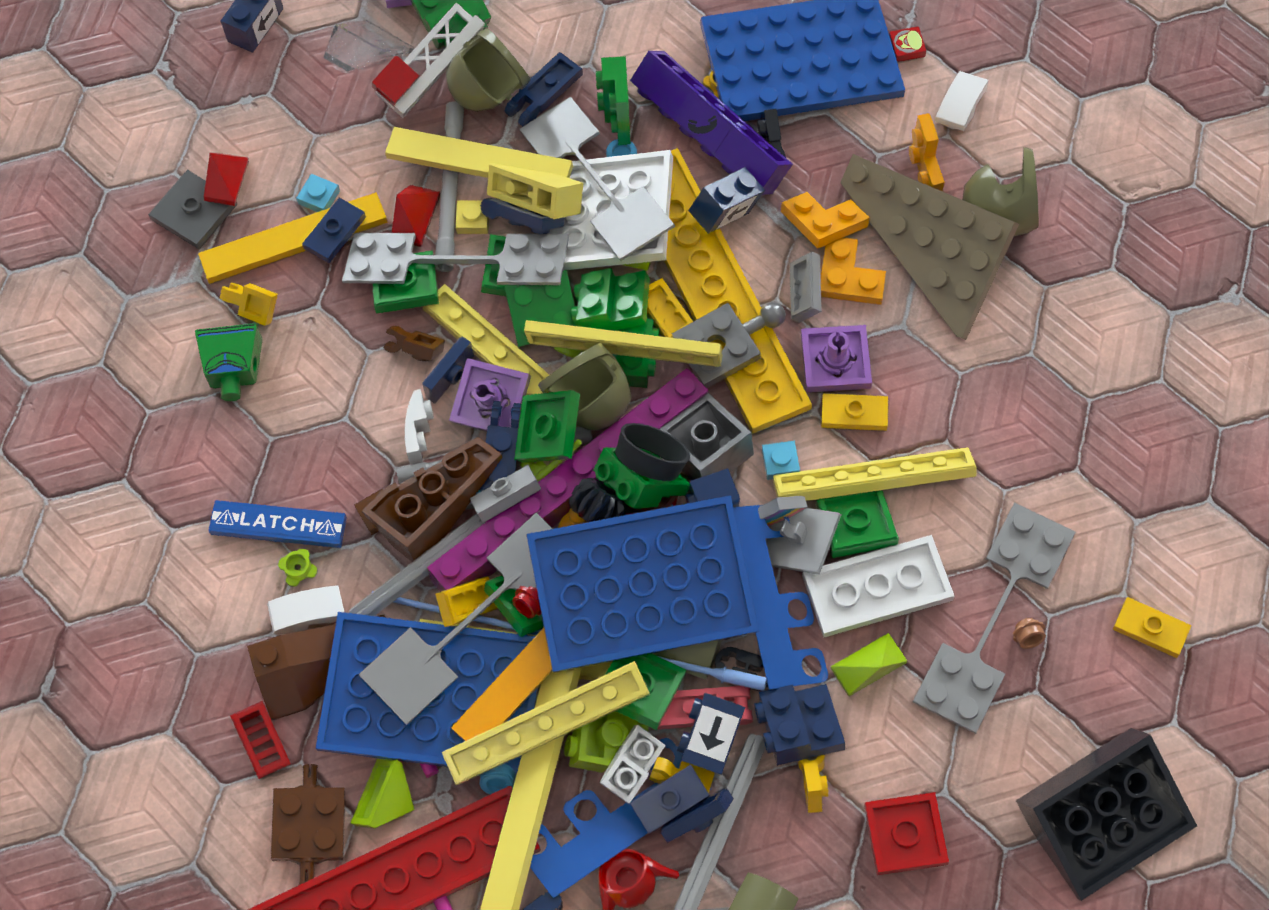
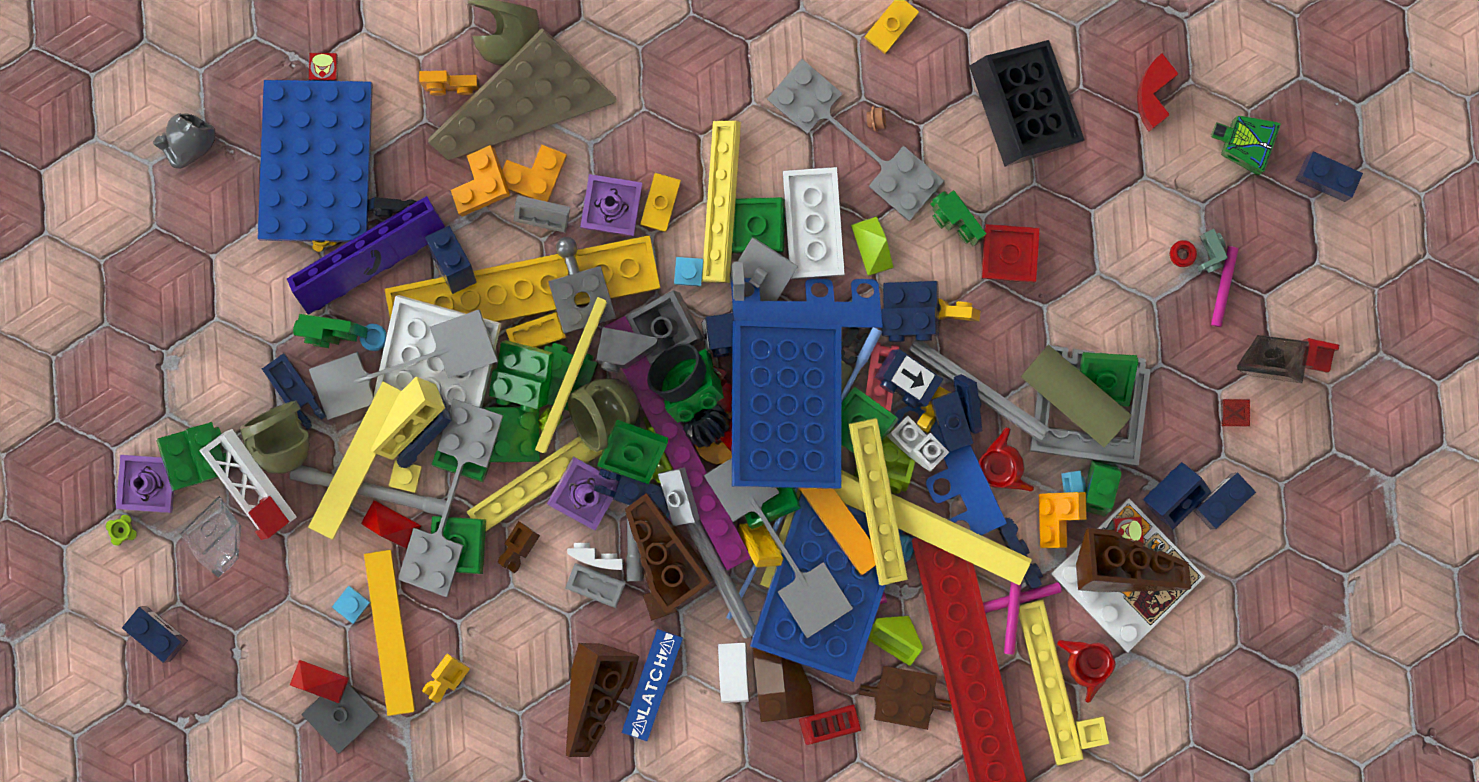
camera: 80 degrees left, 20 degrees up
green torso [195,323,262,401] -> none
lime plate [278,549,318,587] -> none
dark blue plate [302,197,366,263] -> none
dark blue plate [422,336,474,404] -> none
red plate [512,586,541,618] -> none
white slope [935,71,988,131] -> none
none -> light grey plate [565,563,626,608]
none -> reddish brown wedge [566,643,640,757]
none -> flat silver slope [596,327,659,373]
none -> green plate [930,190,986,246]

